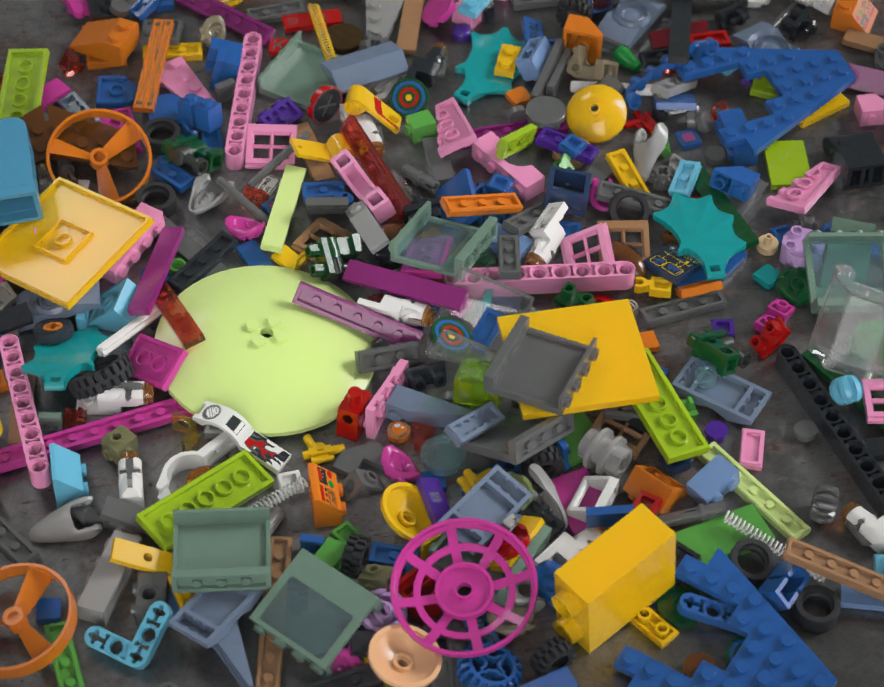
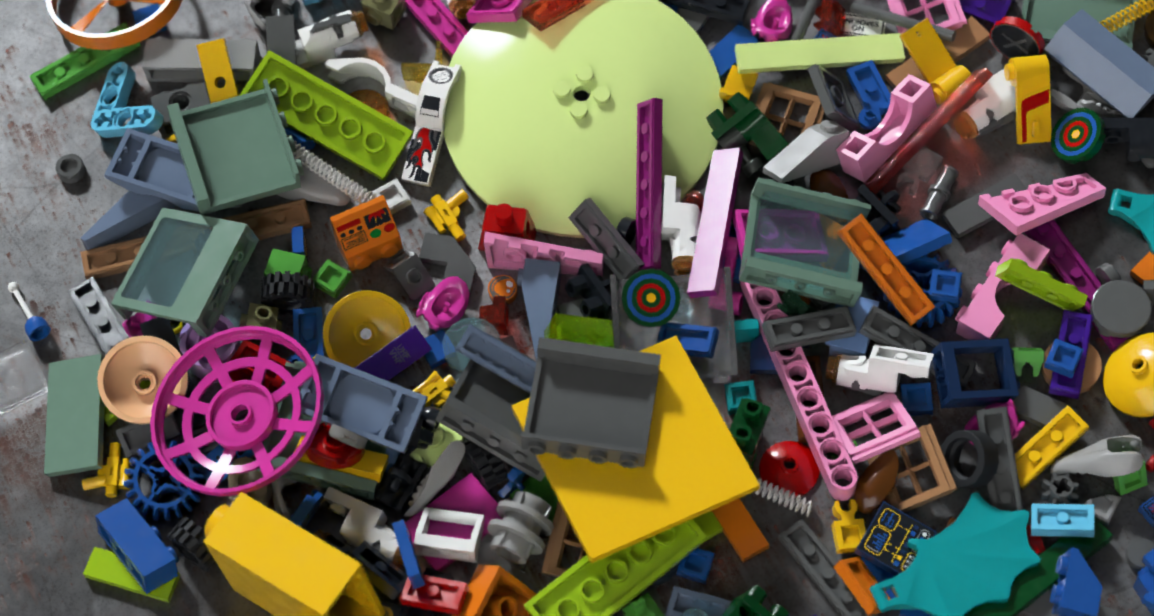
camera: 80 degrees right, 15 degrees up
bright green brick [404,109,436,143] -> none

